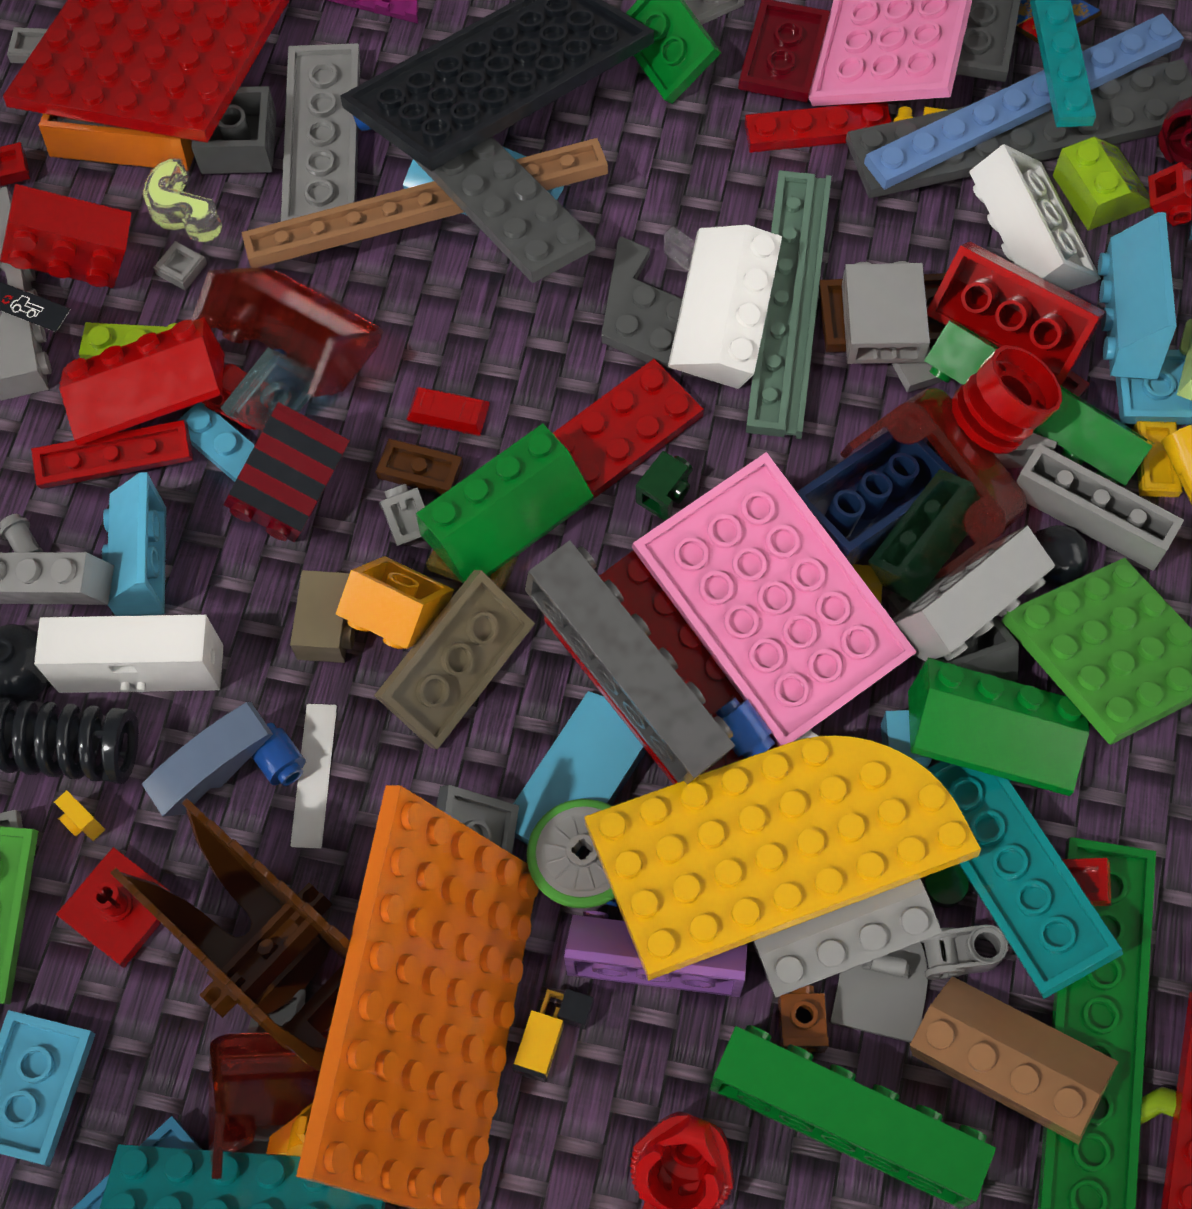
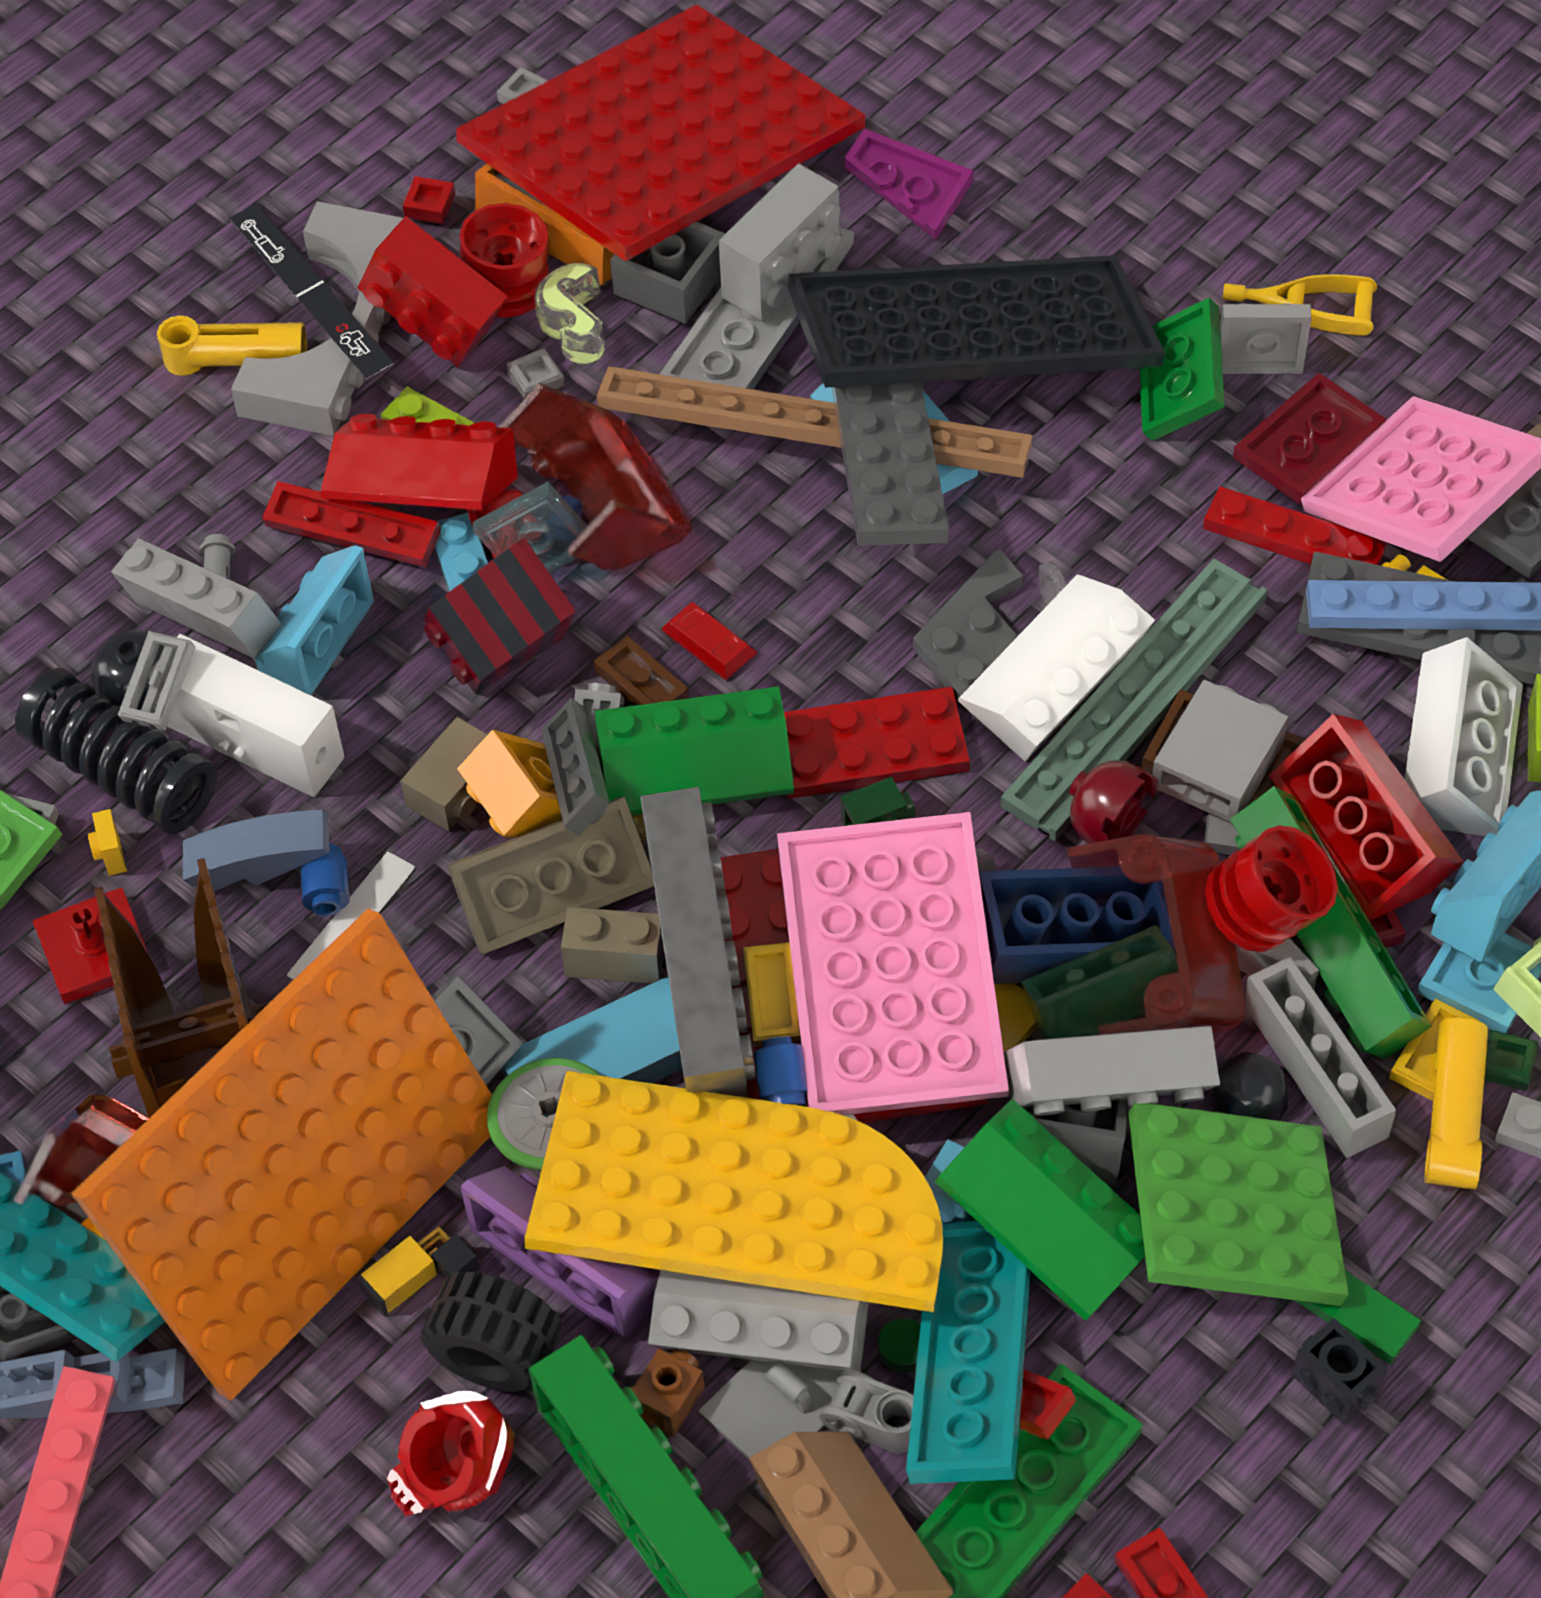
camera: 30 degrees right, 10 degrees down
none -> light grey tile [118,631,195,730]
none -> black tyre [420,1272,563,1392]
none -> red wheel [459,203,549,318]
none -> dark grey plate [541,698,610,836]
none -> dark tan brick [561,907,664,984]
none -> light grey brick [719,163,841,321]
none -> yellow tile [743,942,801,1046]
none -> dark red cylinder [1069,760,1158,857]

